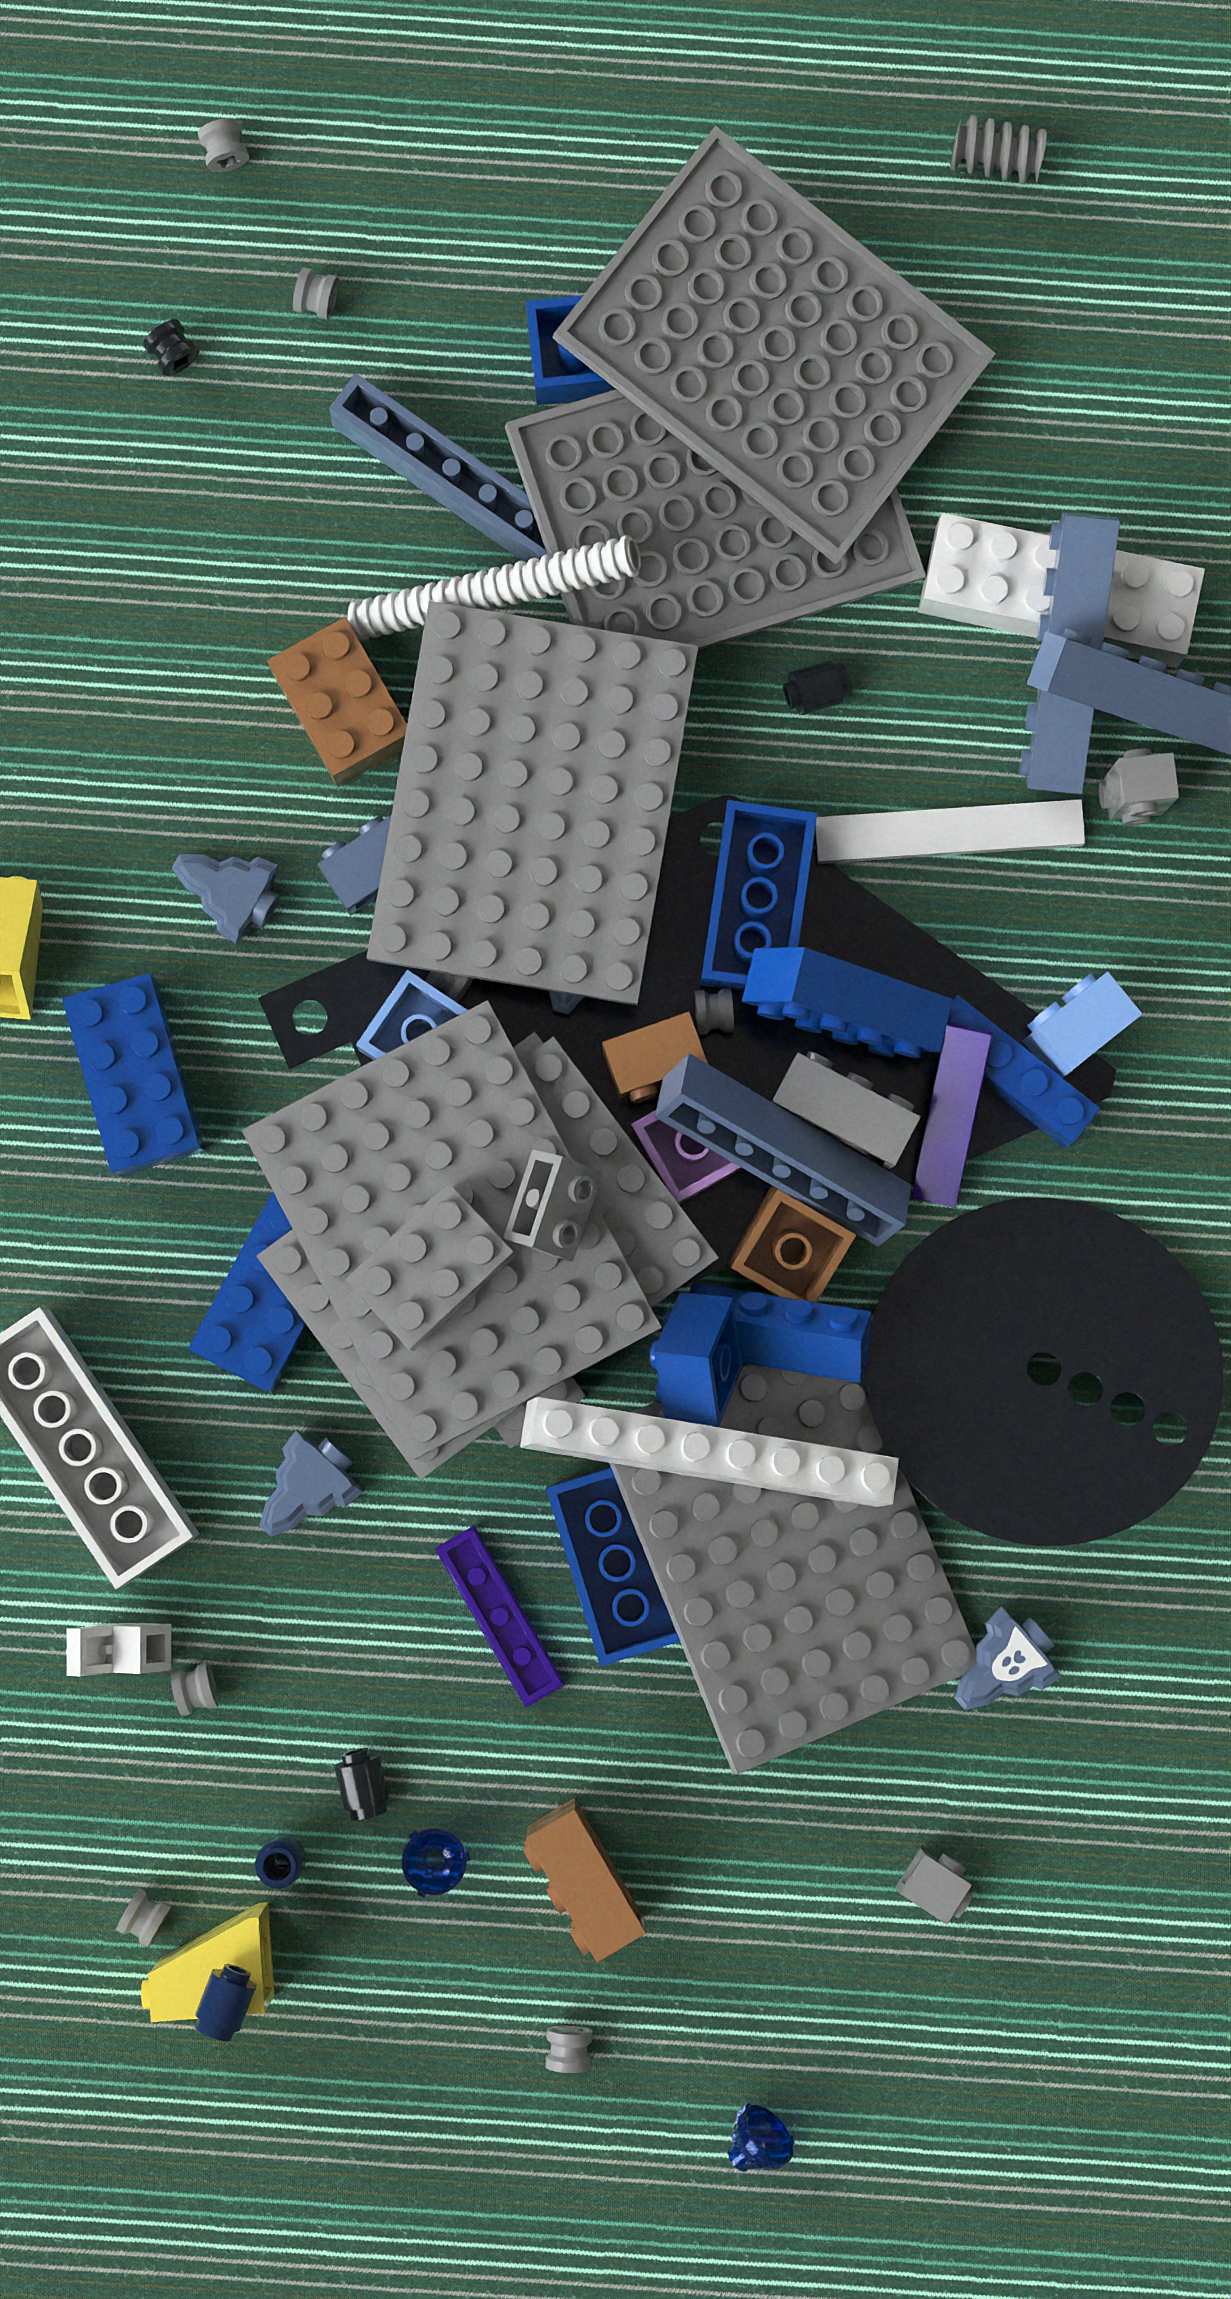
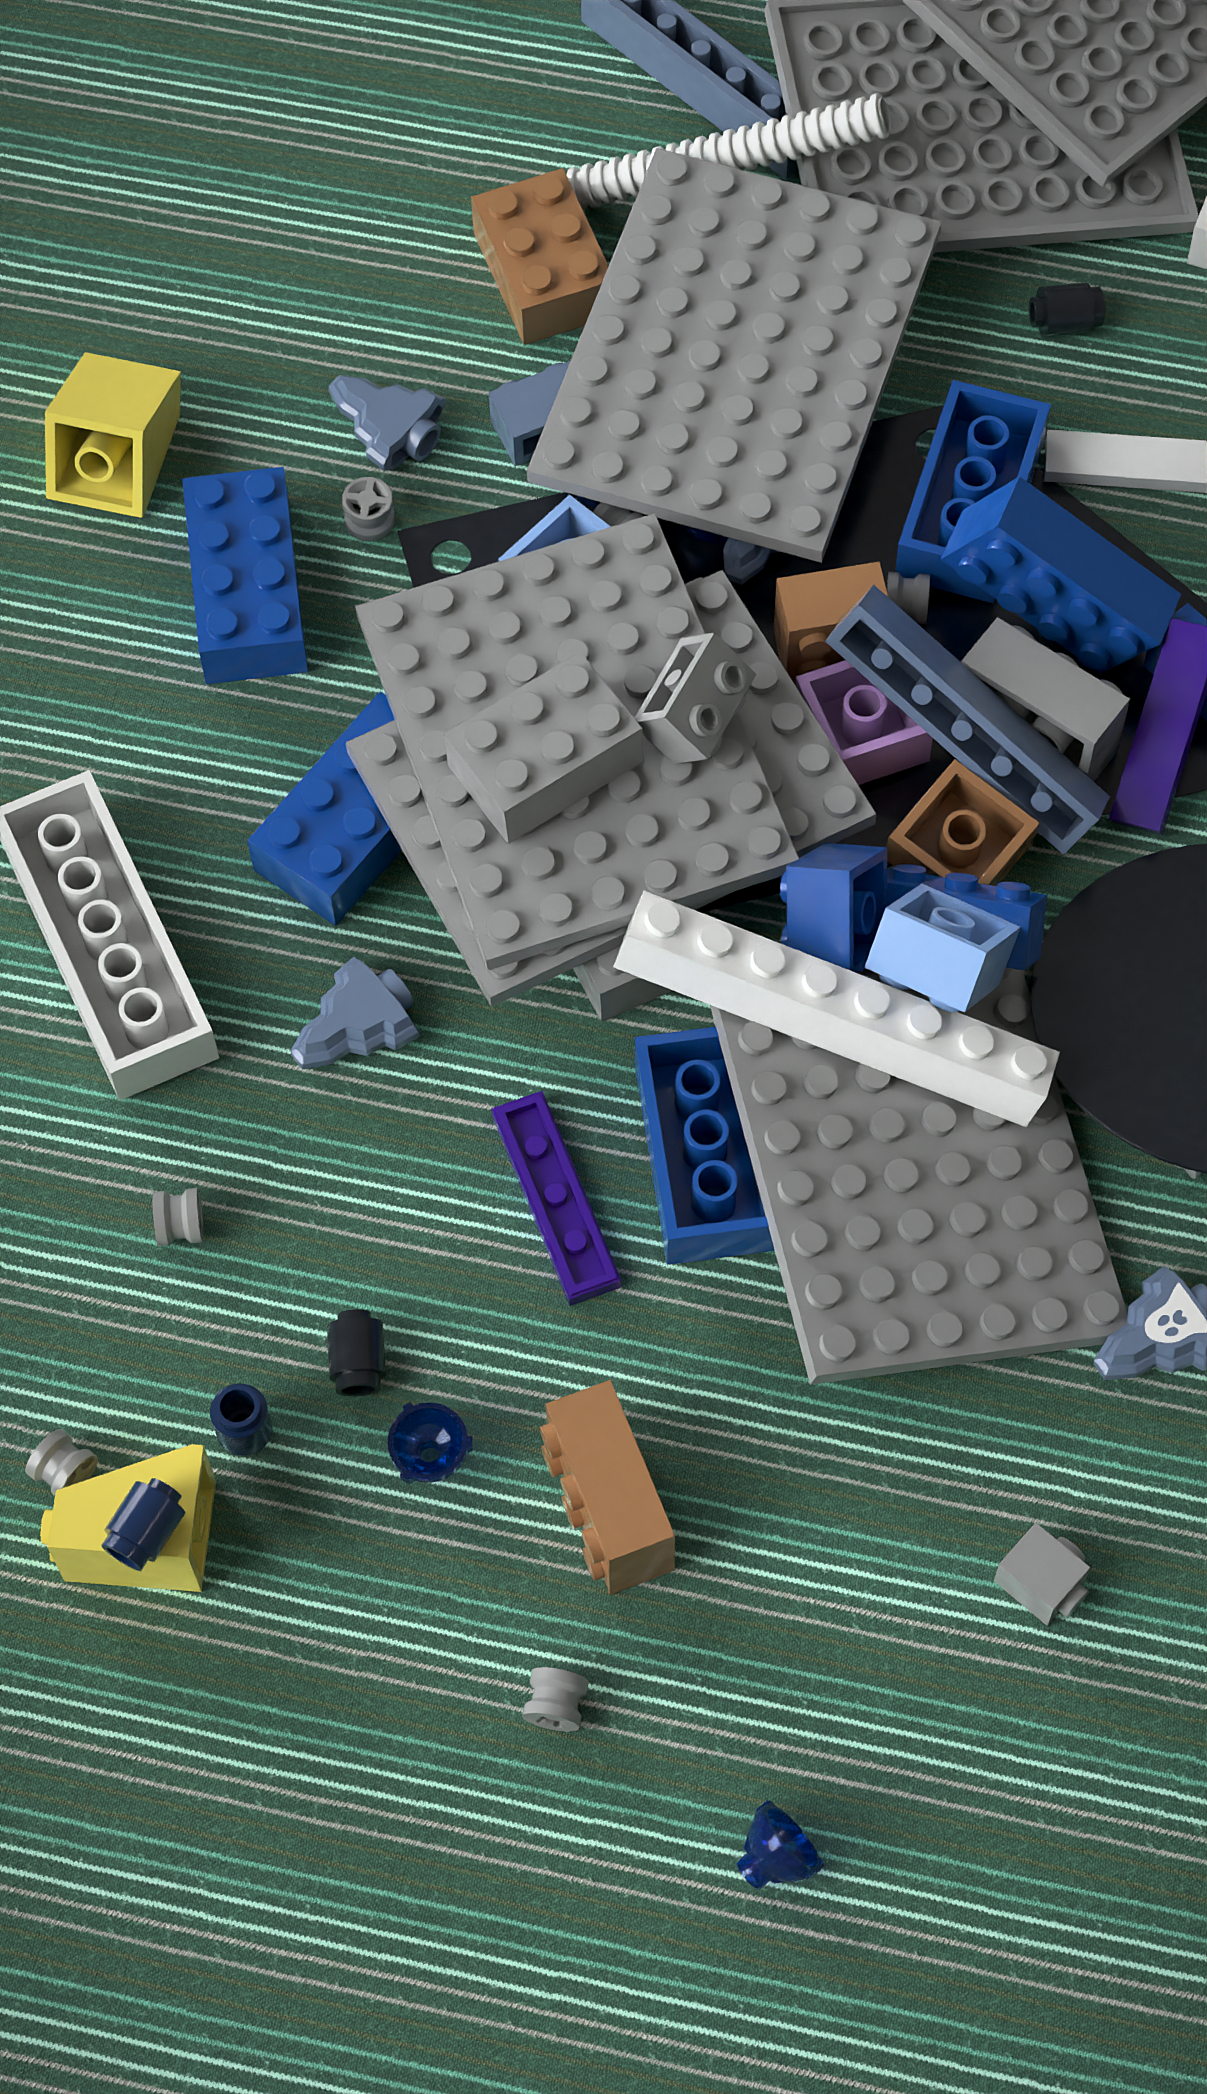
camera: 15 degrees right, 20 degrees down
white brick [66,1623,171,1676] -> none
none -> light grey wheel [342,477,395,542]
none -> light blue brick [864,884,1021,1013]

